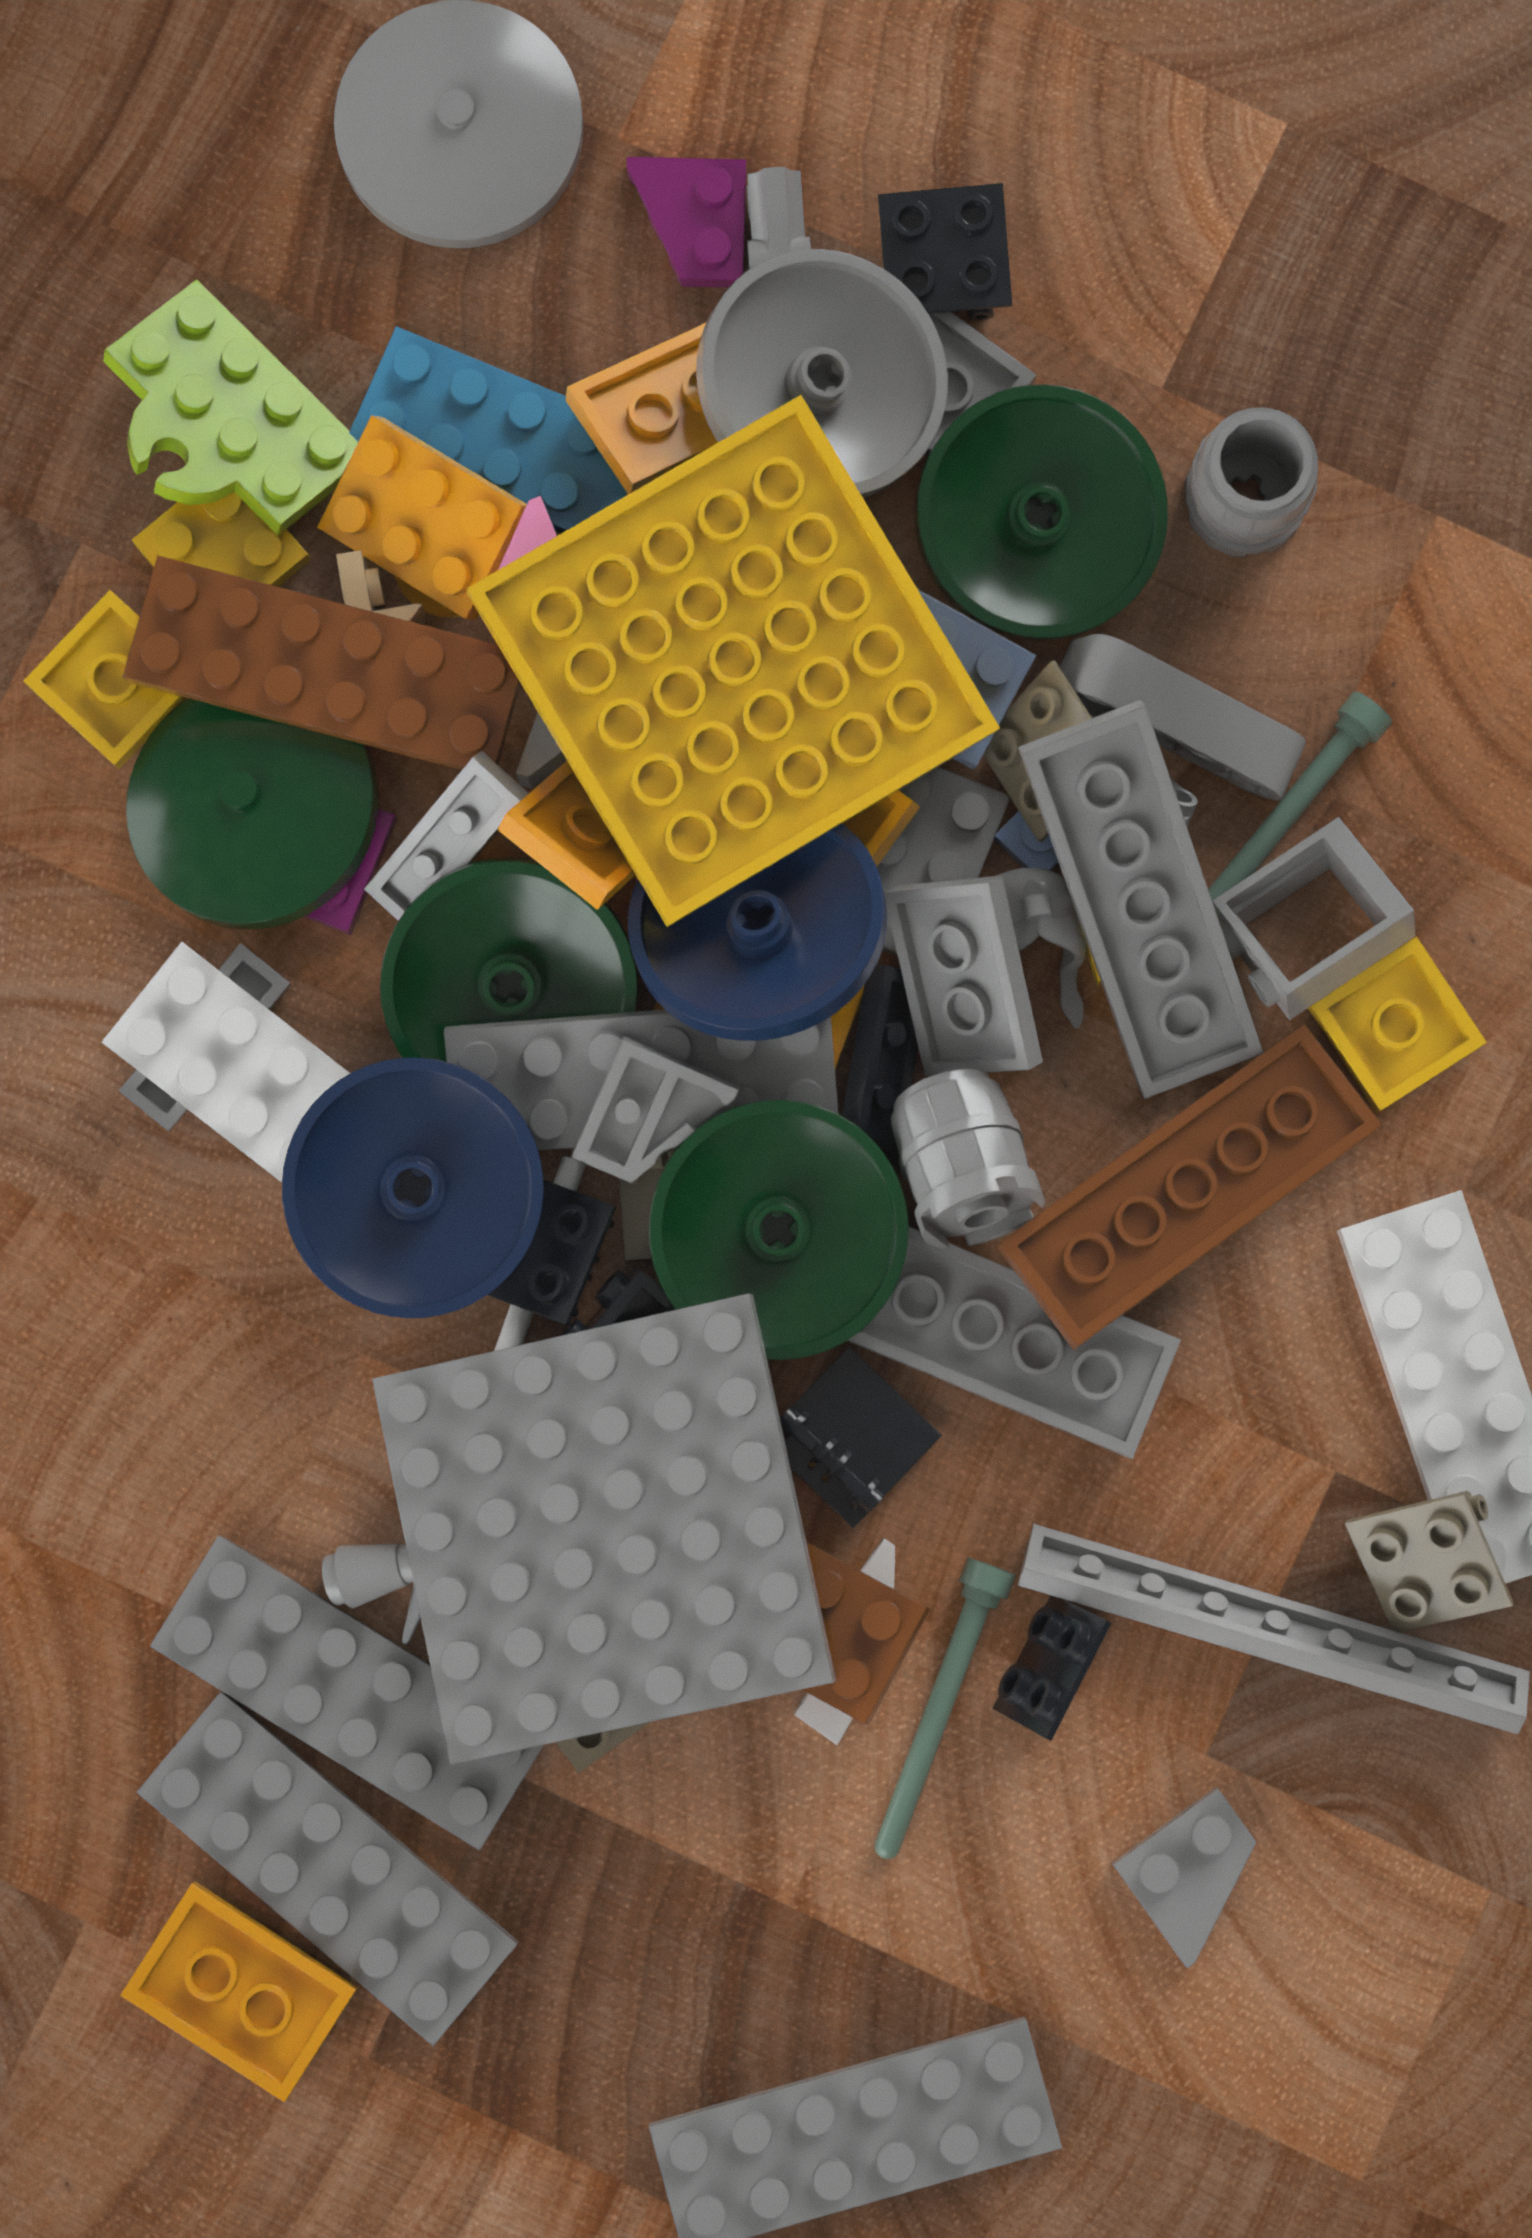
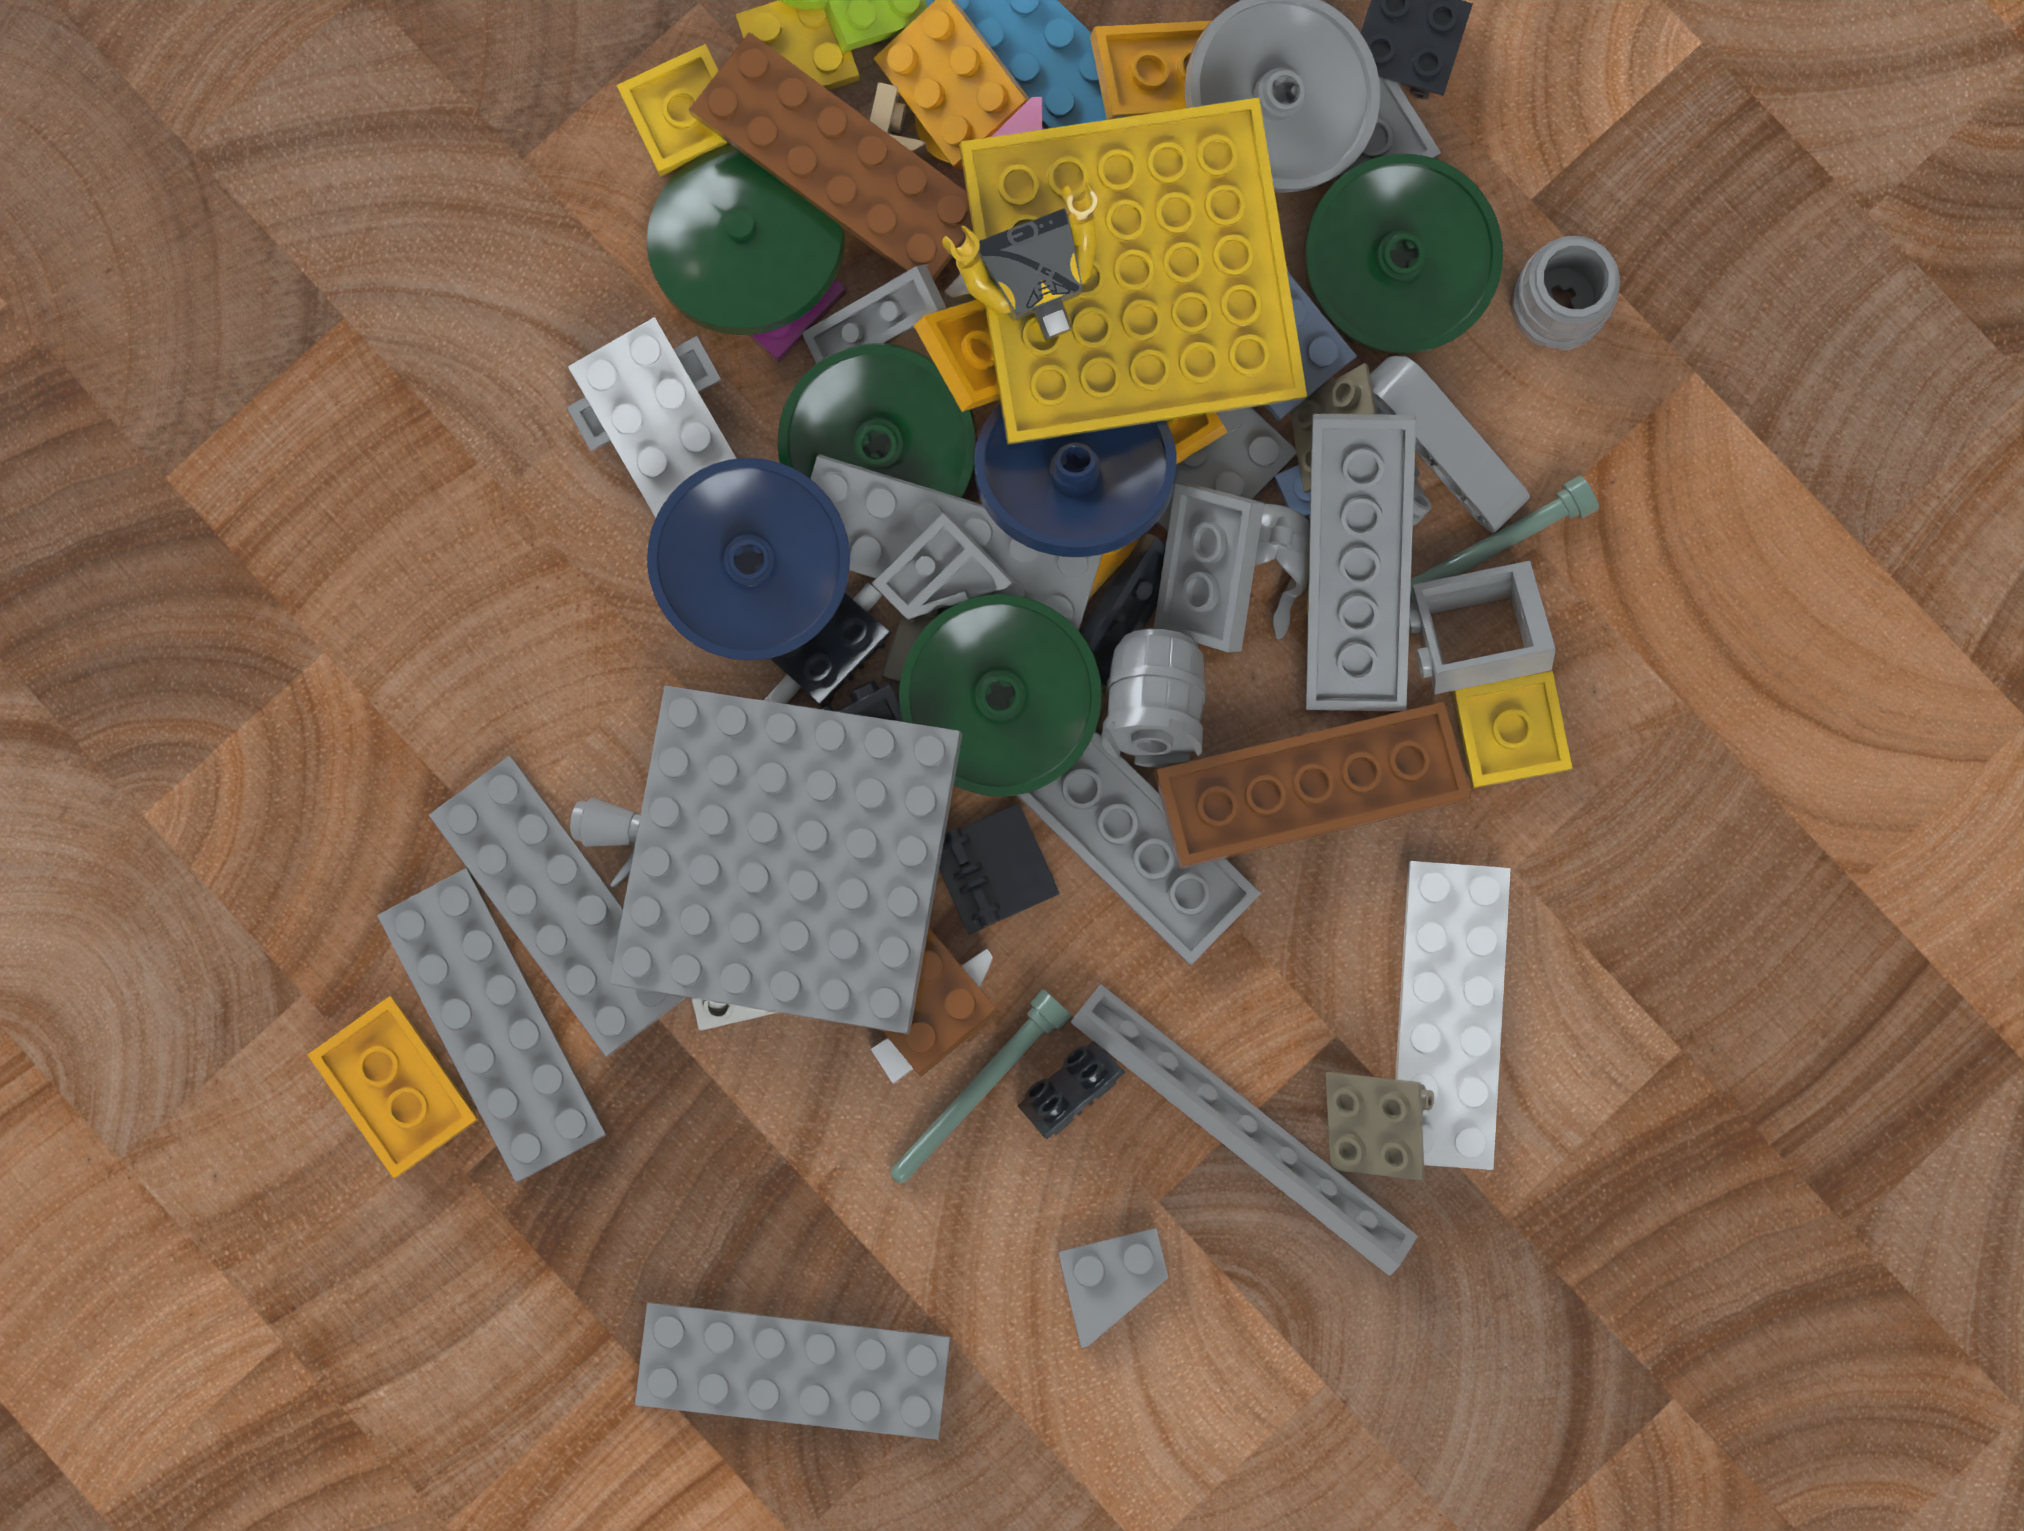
camera: 20 degrees right, 0 degrees up
none -> torso [942,182,1097,340]

